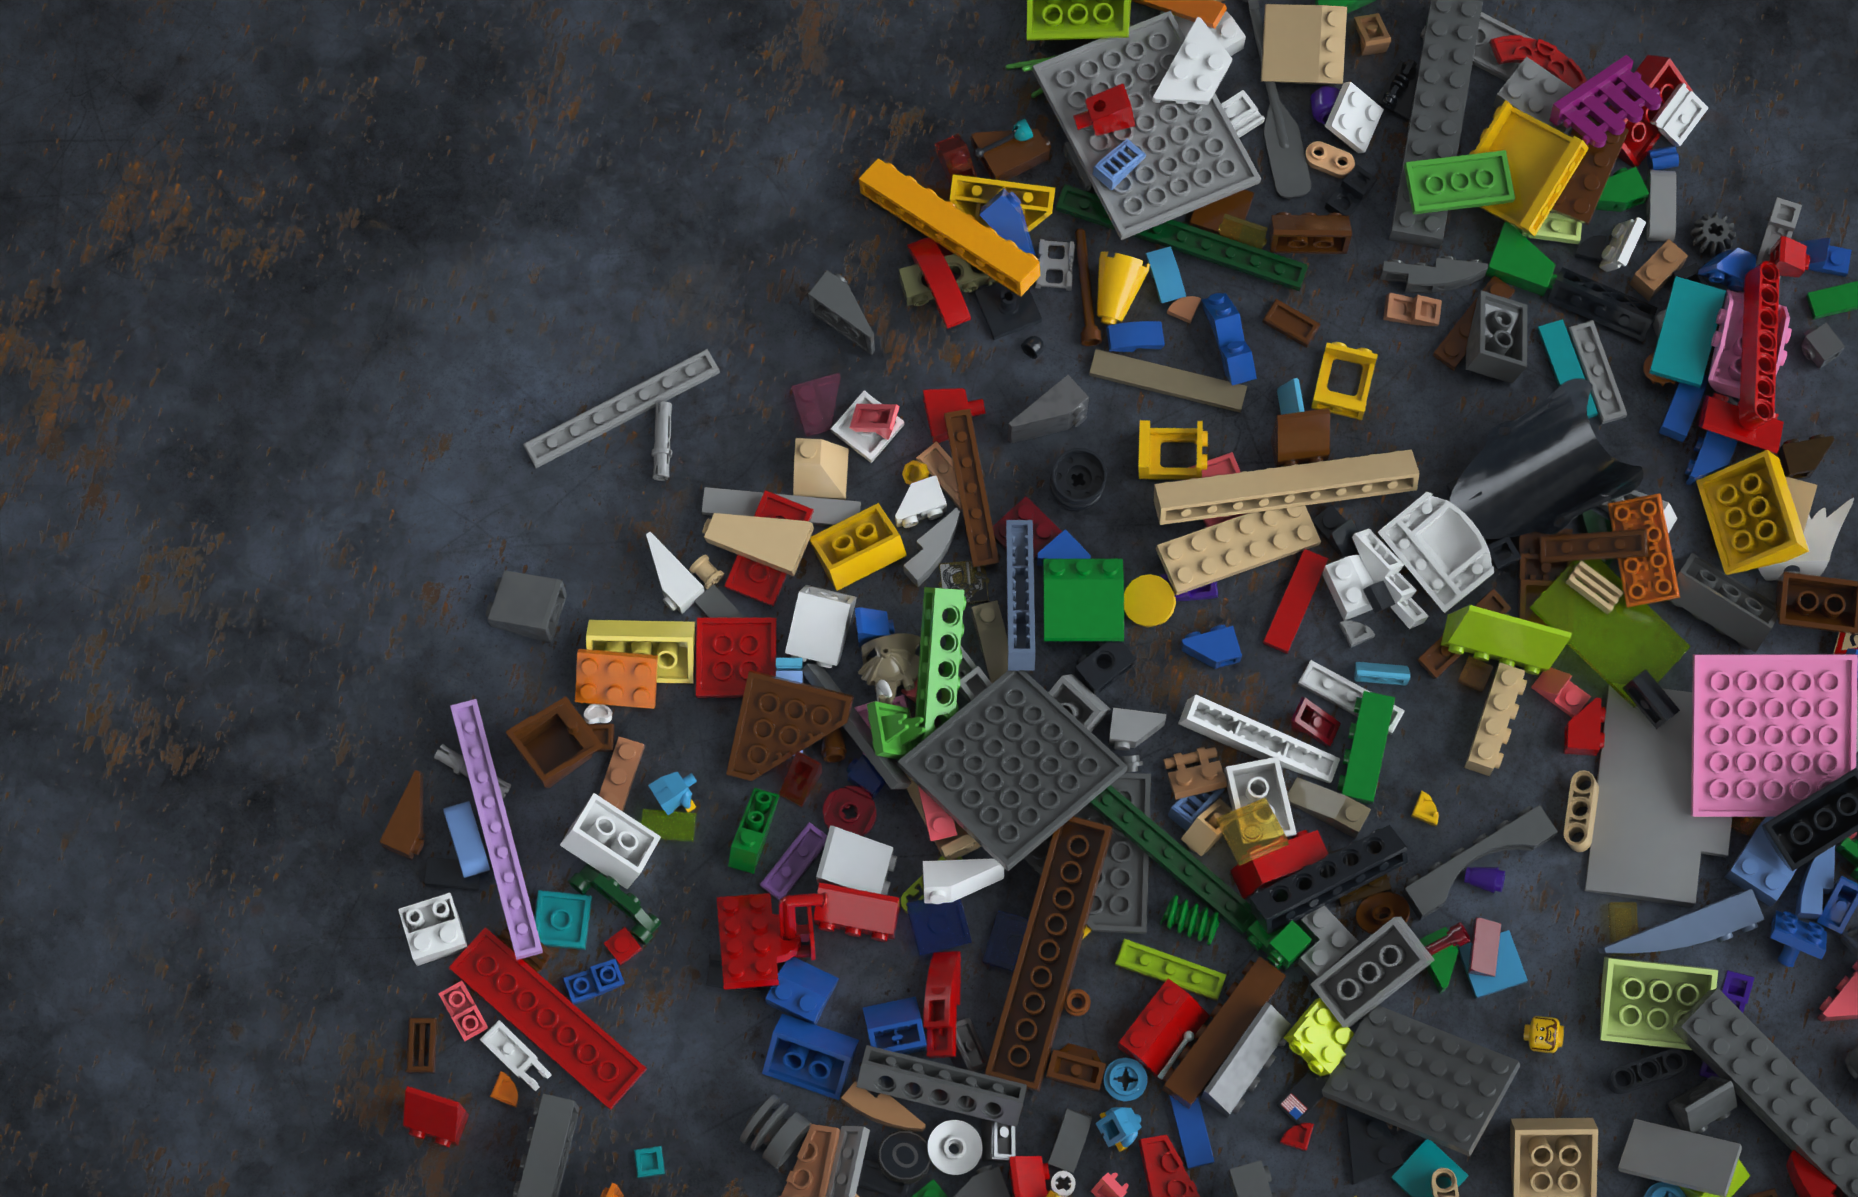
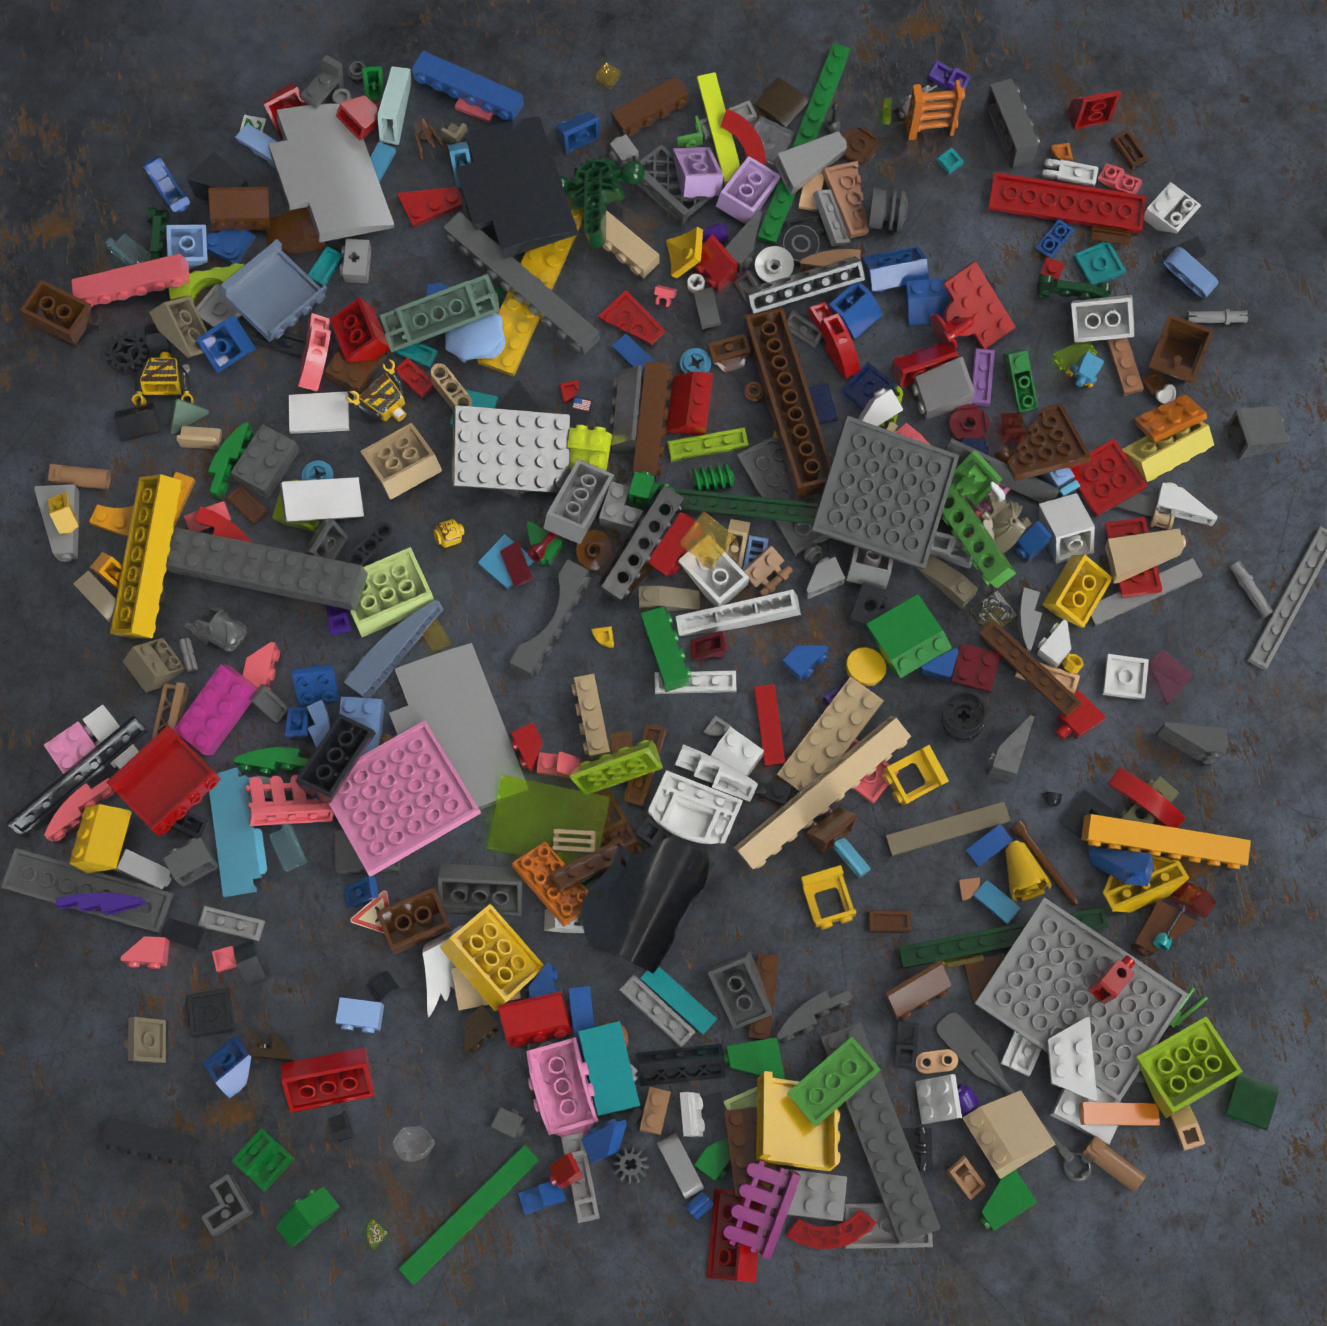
camera: 150 degrees right, 0 degrees up
reddish brown slope [379,770,424,860] -> none
lavender plate [450,699,543,960] -> none
tan slope [793,438,849,500] -> none
coral slope [849,404,900,440] -> none
sand blue slope [1006,520,1035,671] -> none
light grey piece [1035,239,1075,291] -> none
medium blue slope [1092,139,1146,191] -> none
dark azure piece [1096,1107,1142,1152] -> none
light aqua hinge [1158,1031,1194,1080] -> none
blue arch [1201,293,1257,386] -> none
medium azure slope [1354,662,1410,686] -> none
black tile [1363,581,1395,613] -> none
nougat slope [1383,293,1442,326] -> none
dark purple cone [1464,867,1505,894] -> none
tan beam [1564,770,1599,852] -> none
black panel [1622,669,1680,730] -> none
white plate [1650,83,1708,147] -> none
red beam [1739,261,1780,430] -> none

